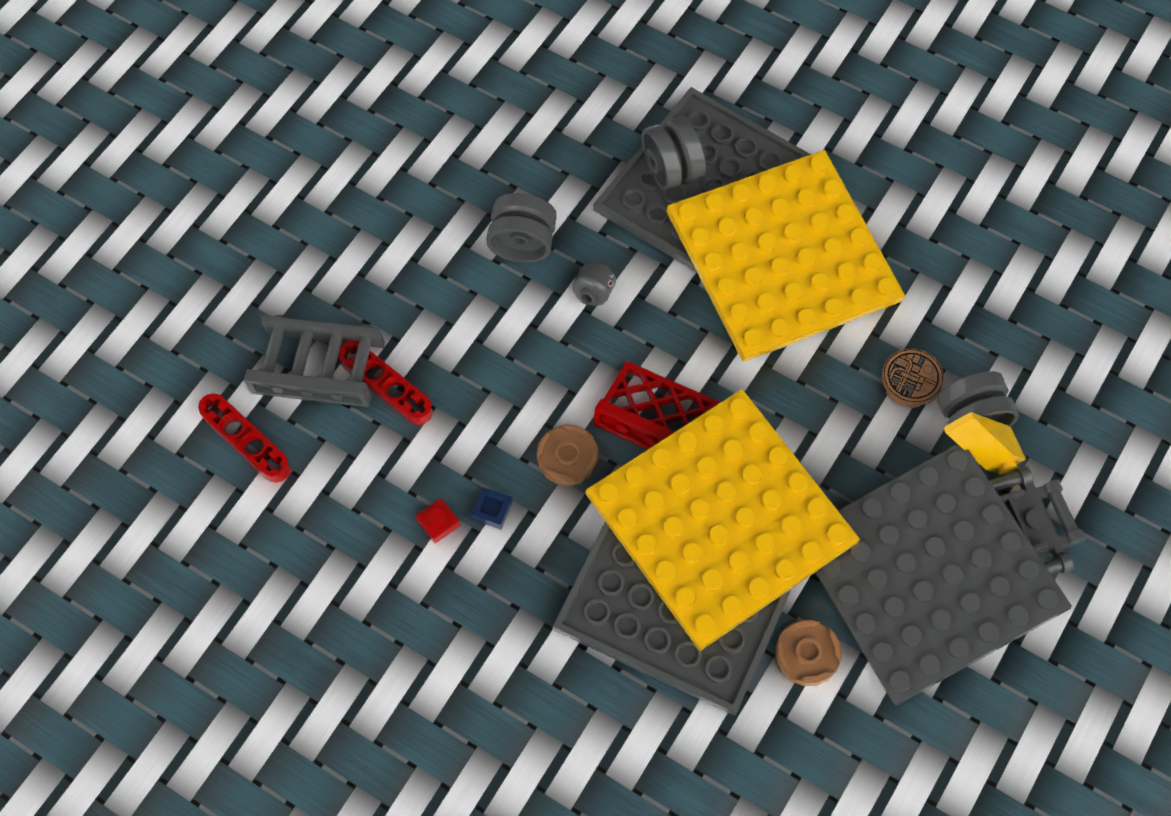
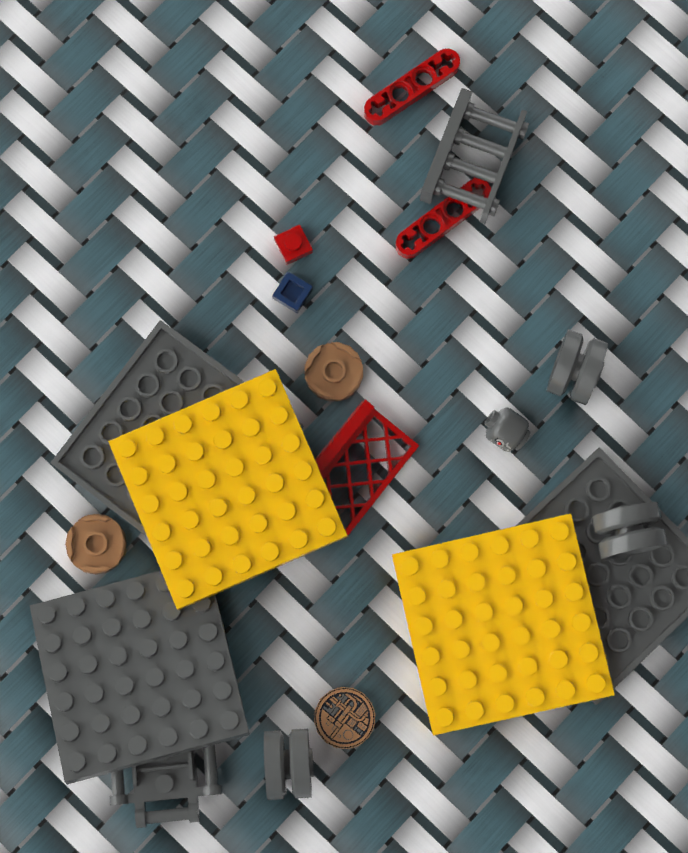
camera: 100 degrees right, 15 degrees up
yellow slope [943,412,1026,475] -> none

